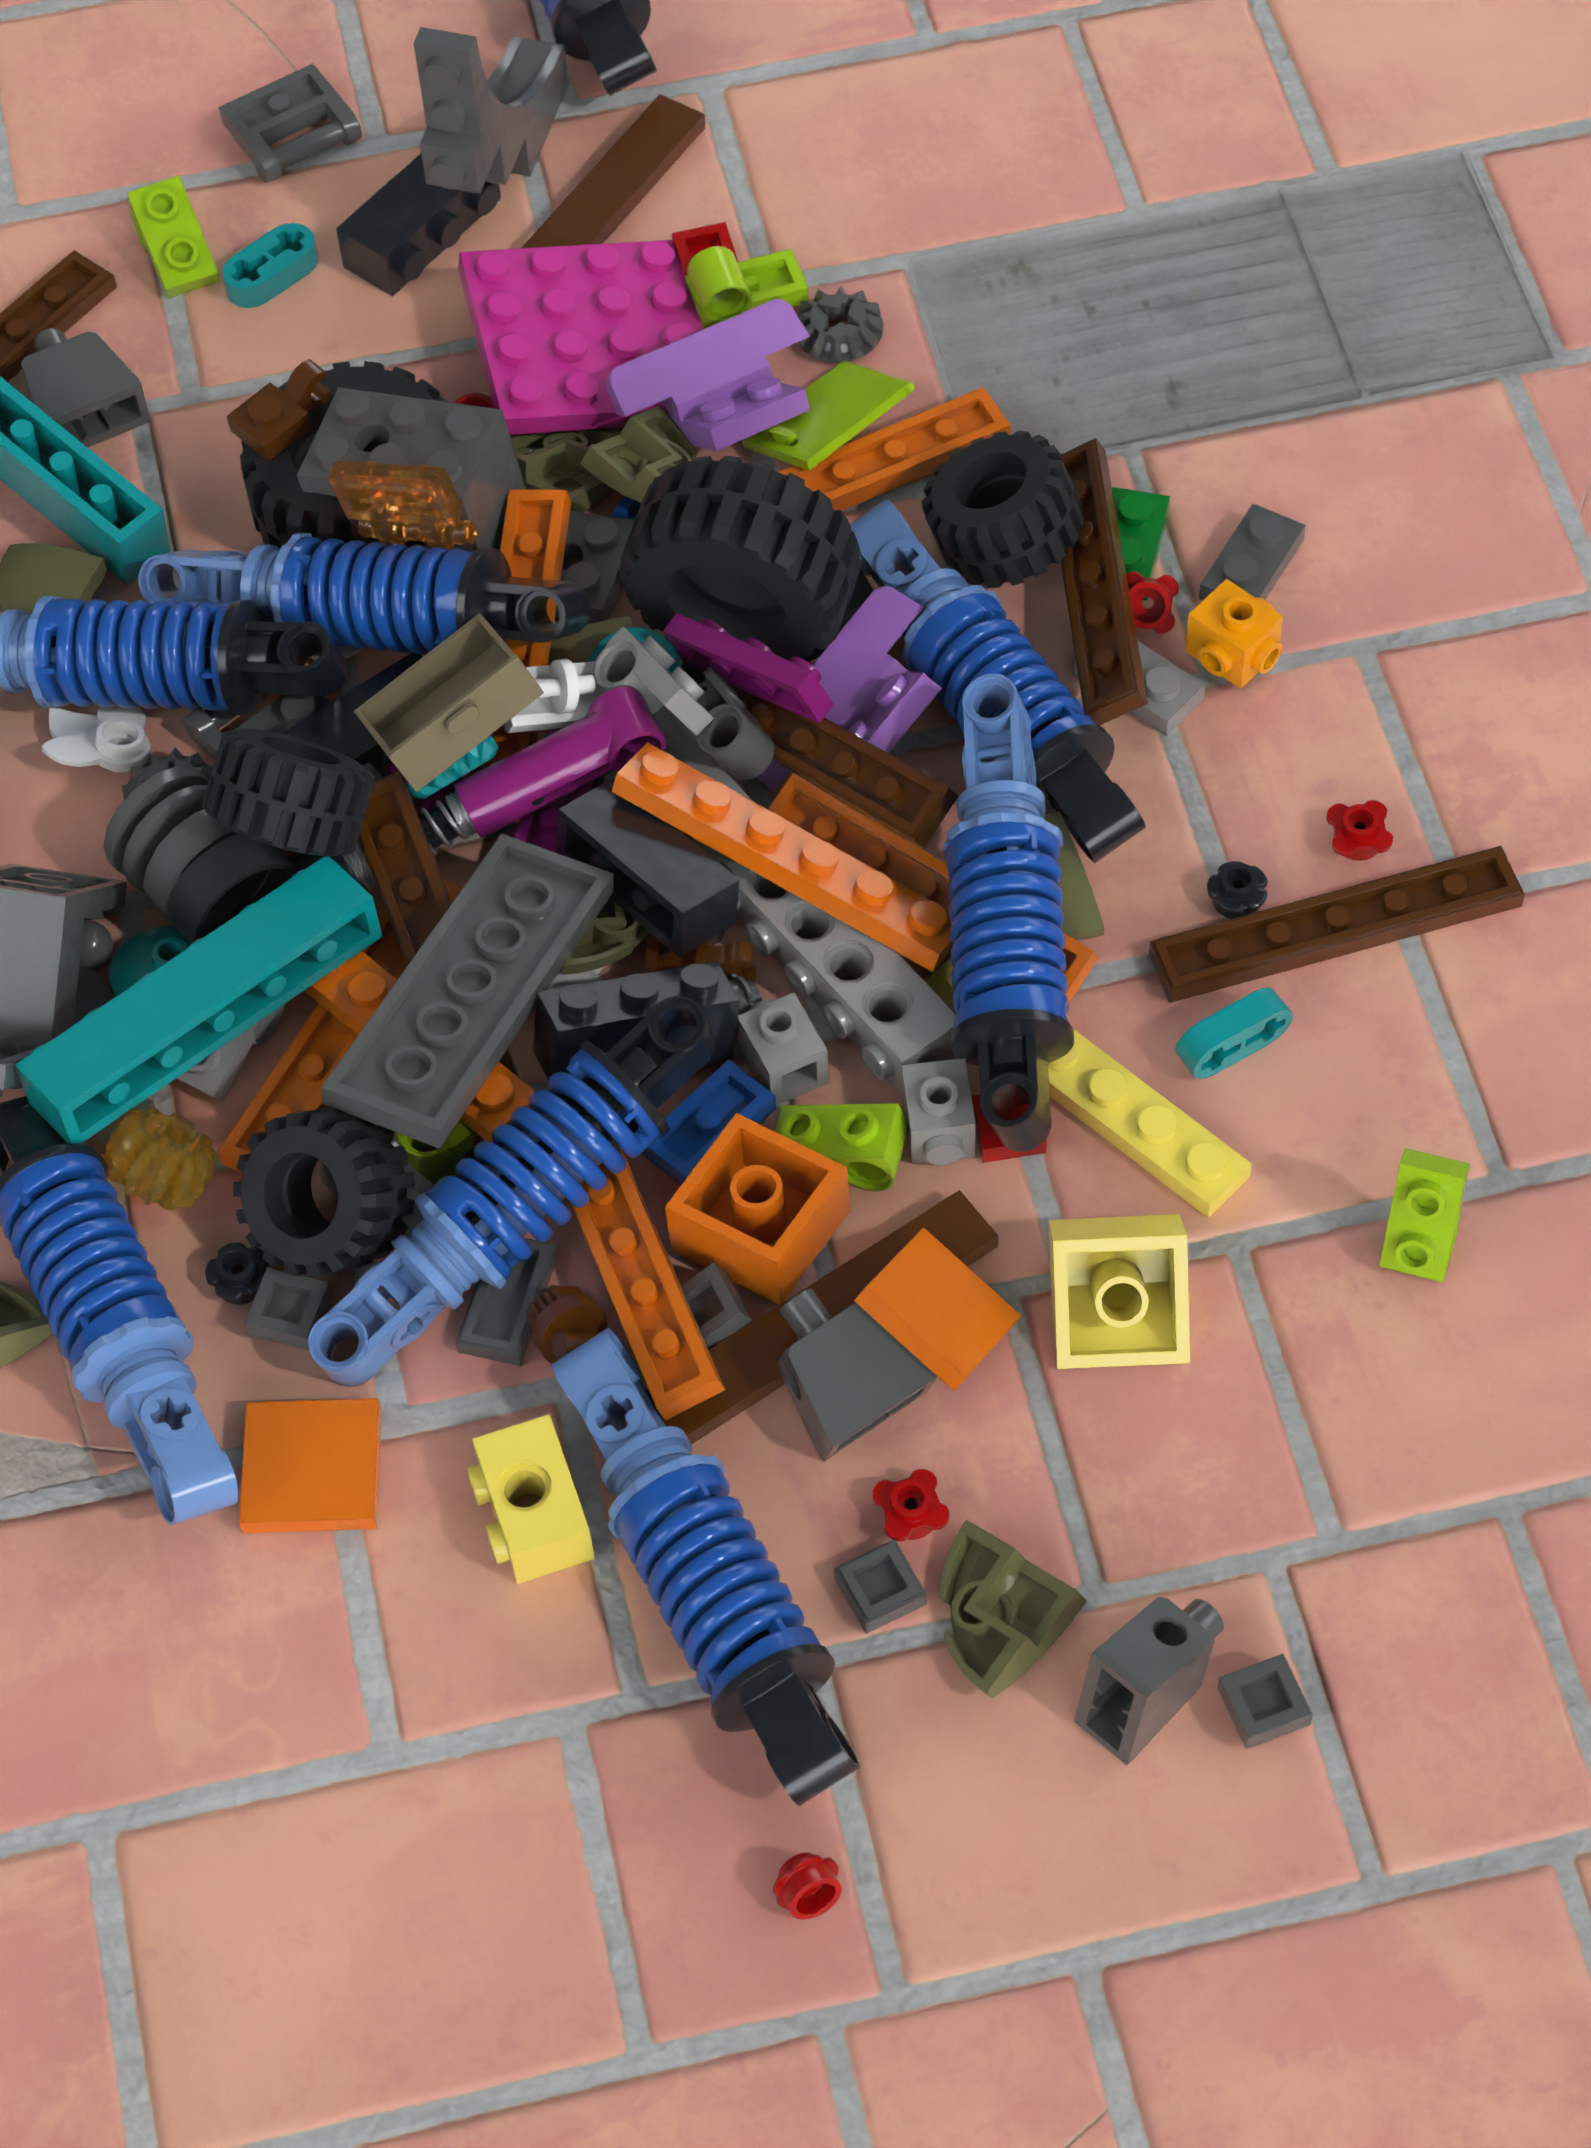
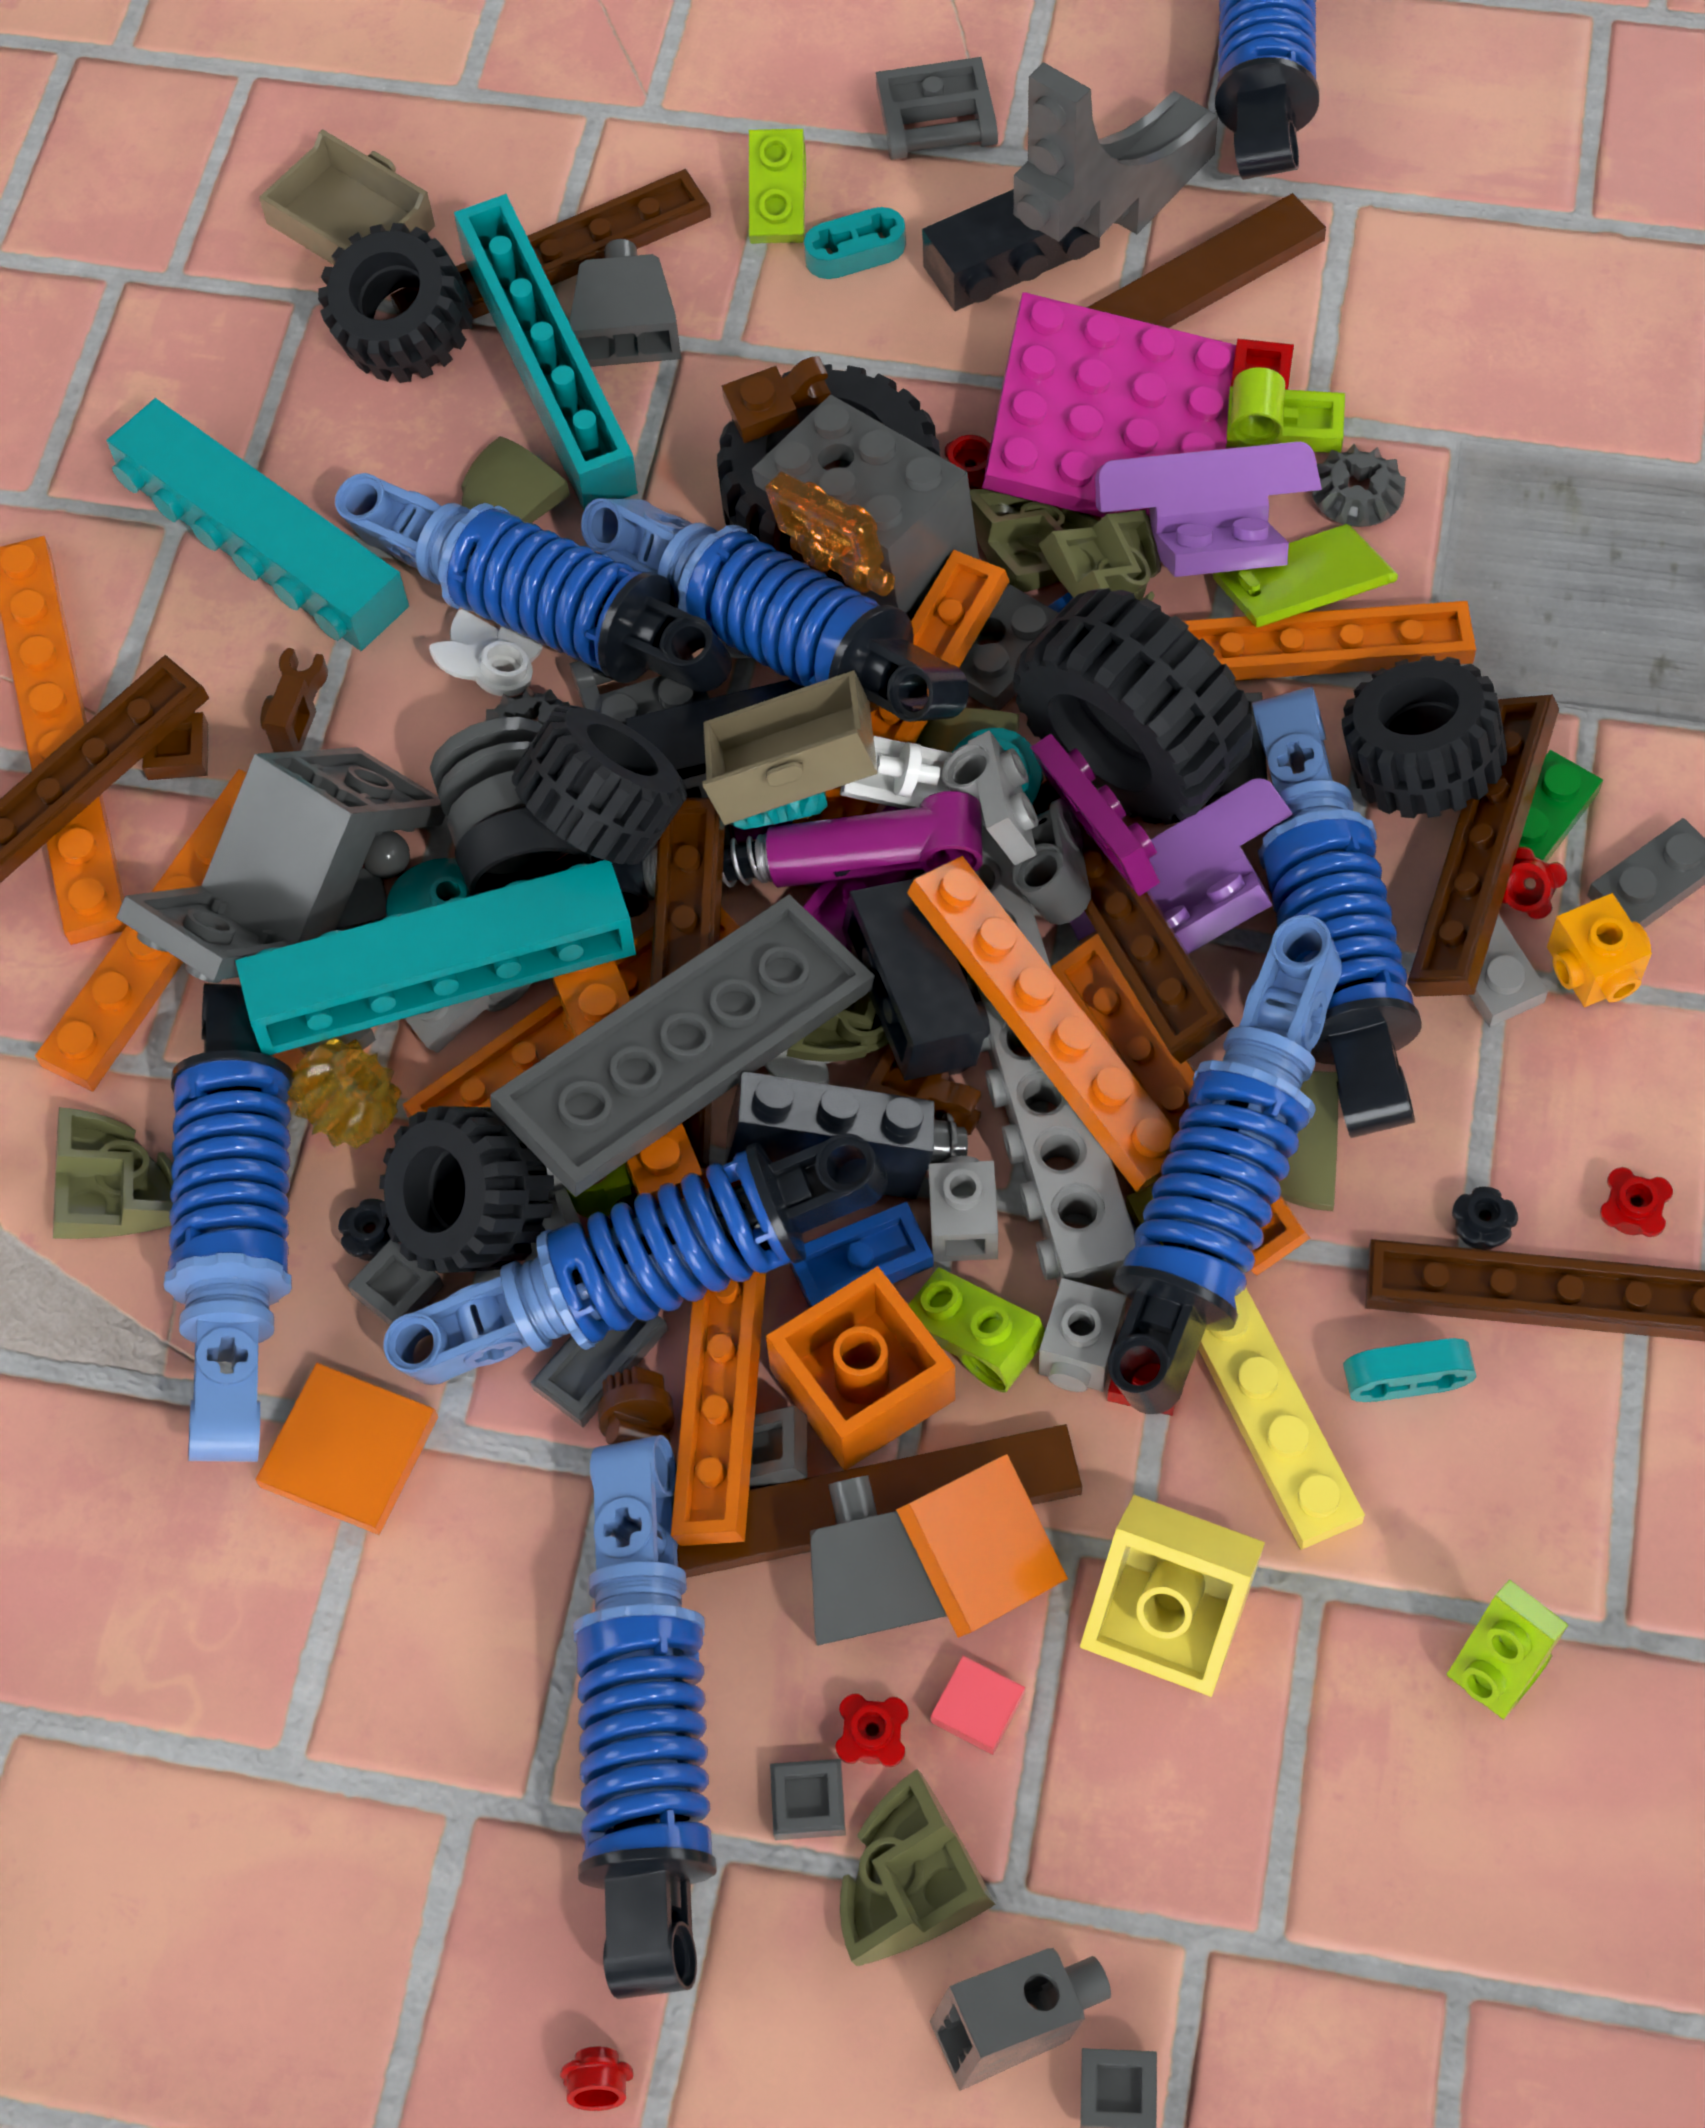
camera: 25 degrees right, 5 degrees up
light yellow brick [466,1414,595,1584] -> none
none -> coral tile [930,1656,1025,1755]

